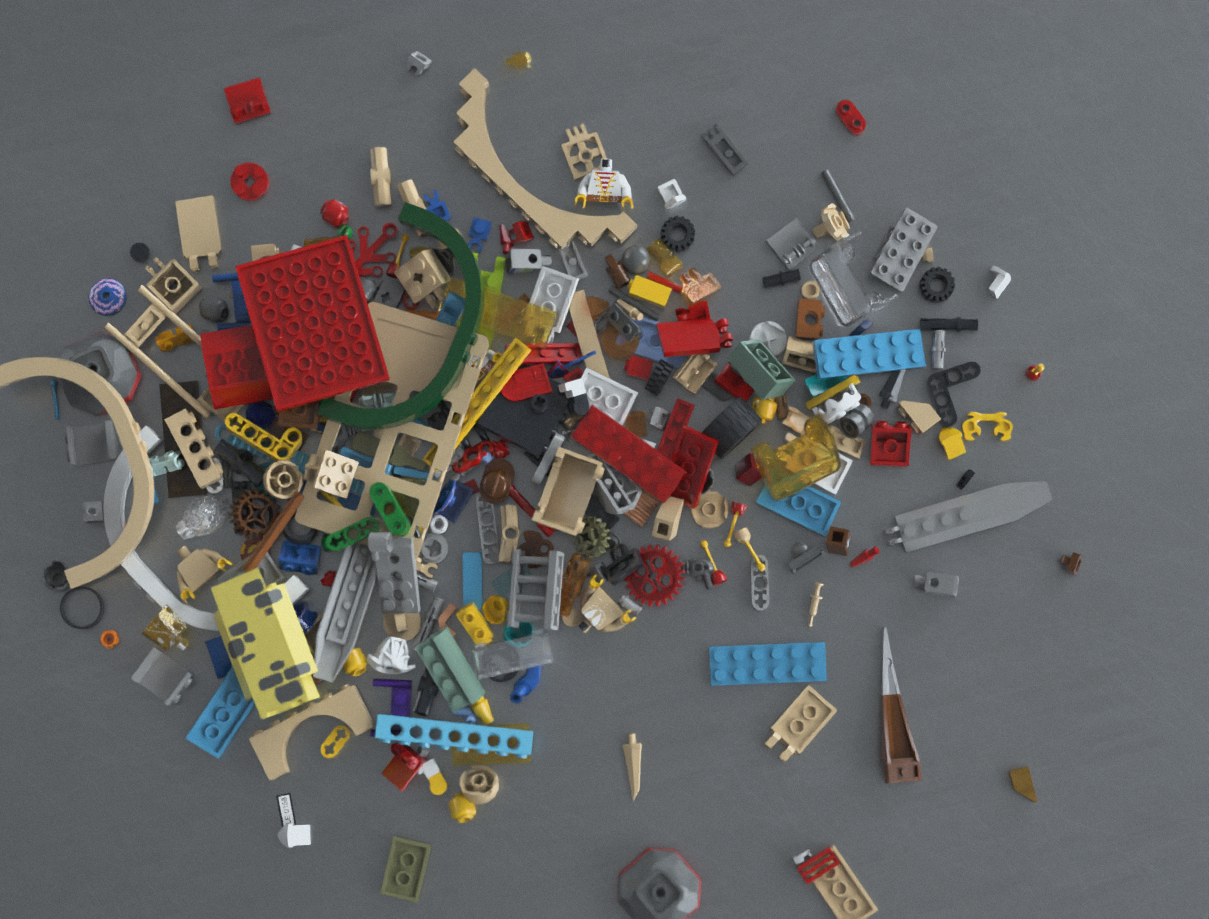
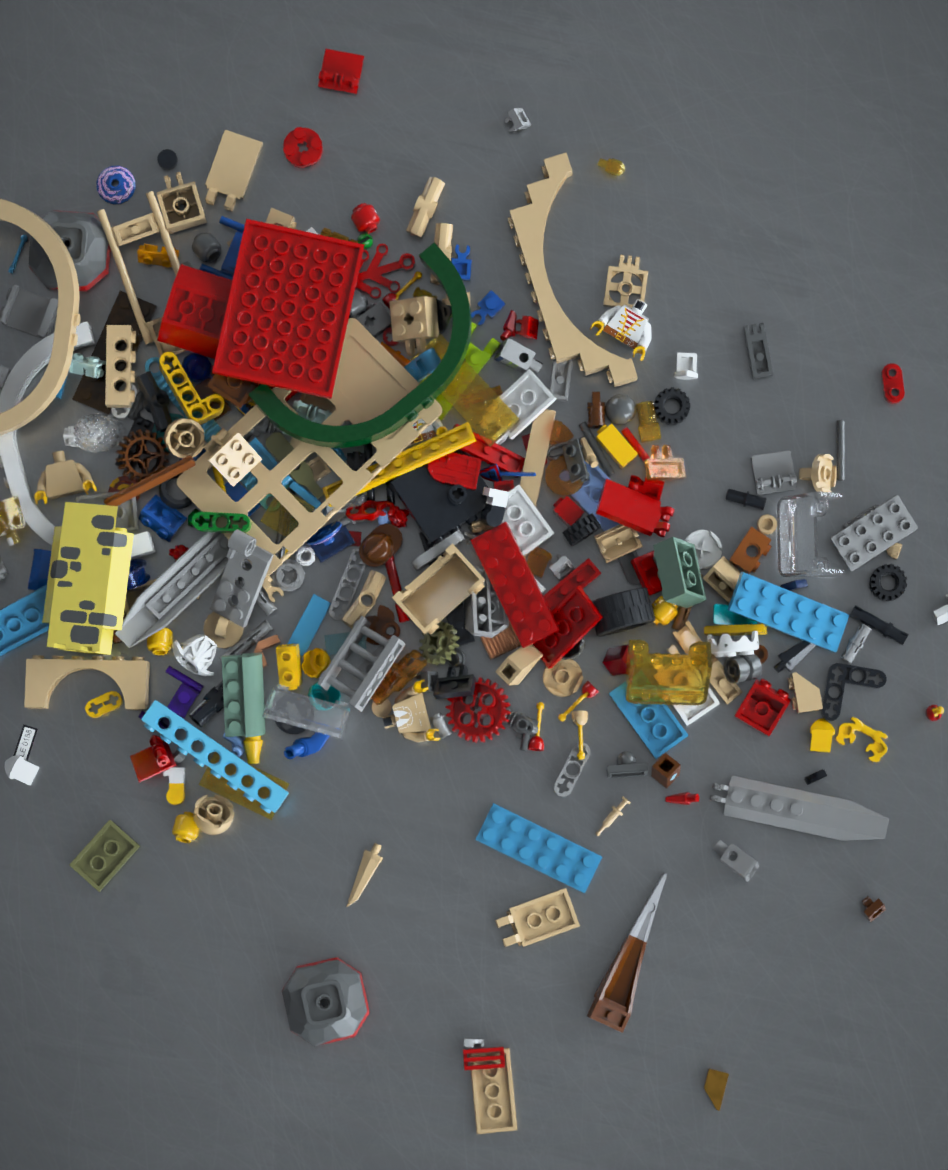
camera: 30 degrees right, 0 degrees up
green piece [369,482,410,537] -> none

